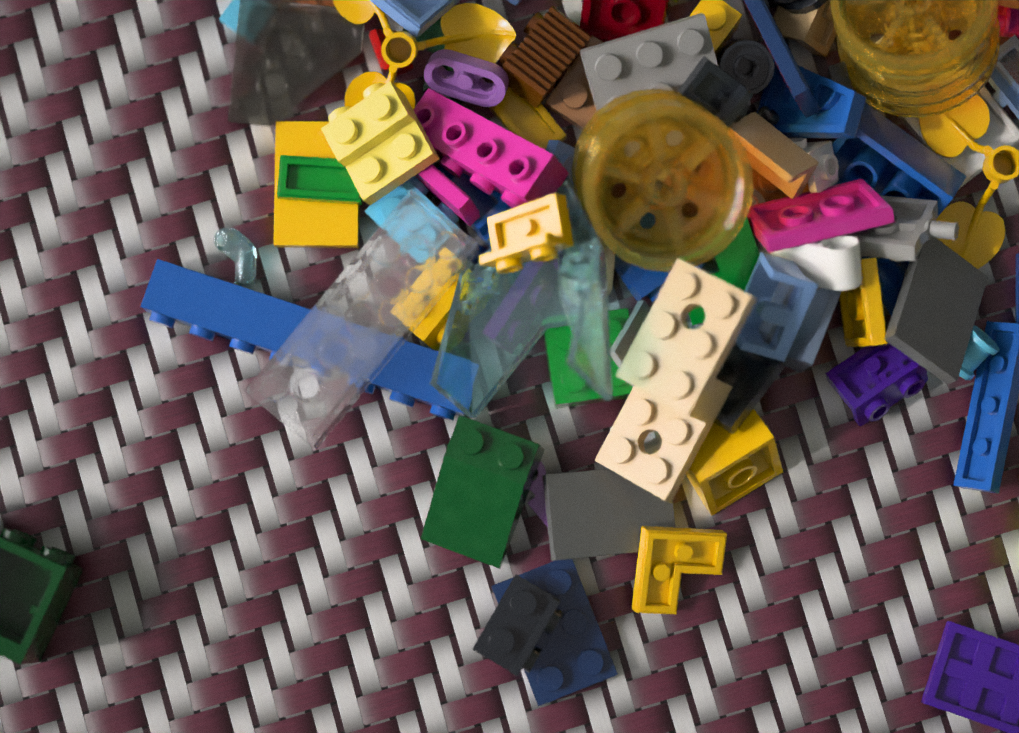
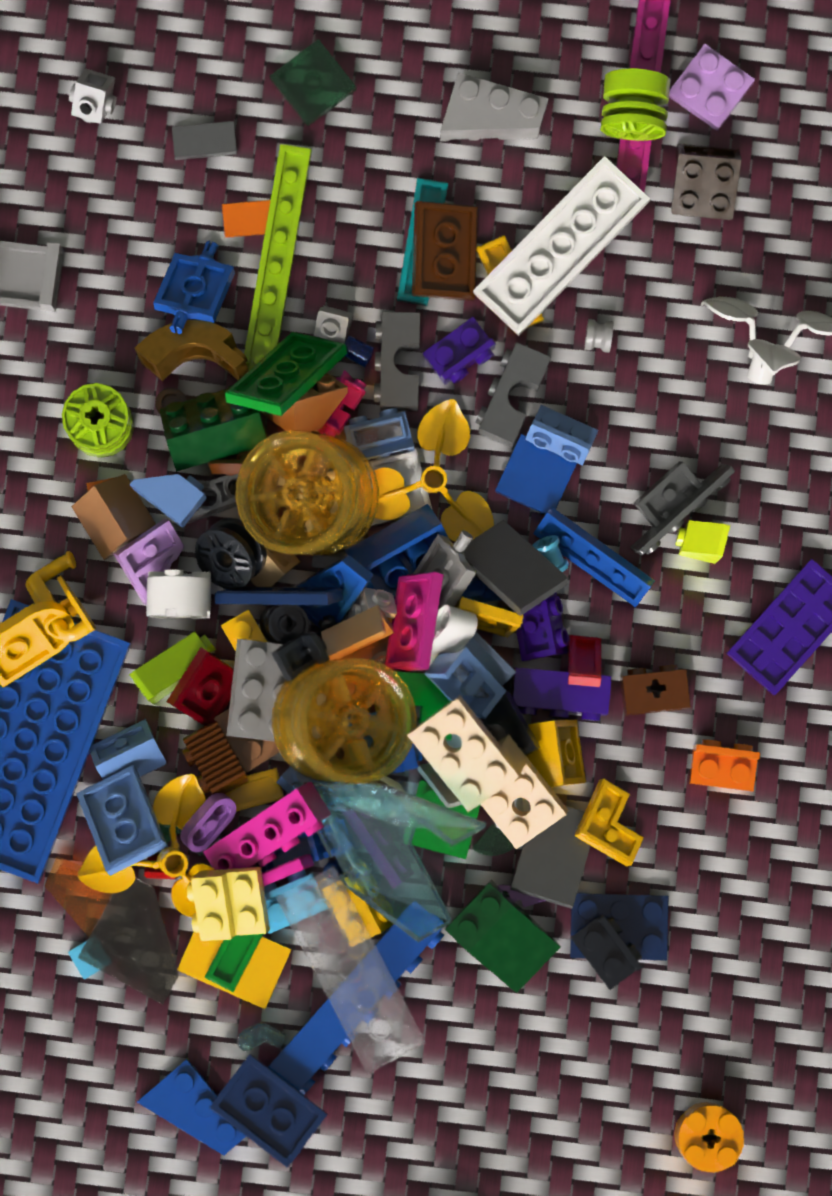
camera: 70 degrees left, 0 degrees up
yellow bracket [479,193,574,274] -> none
none -> blue wing [137,1059,246,1155]
none -> dark blue plate [209,1054,328,1168]
none -> clear green tile [472,824,514,856]
none -> dark purple brick [512,667,612,721]
none -> red tile [568,635,601,687]
none -> reddish brown brick [620,664,691,716]
none -> orange bracket [689,739,760,792]

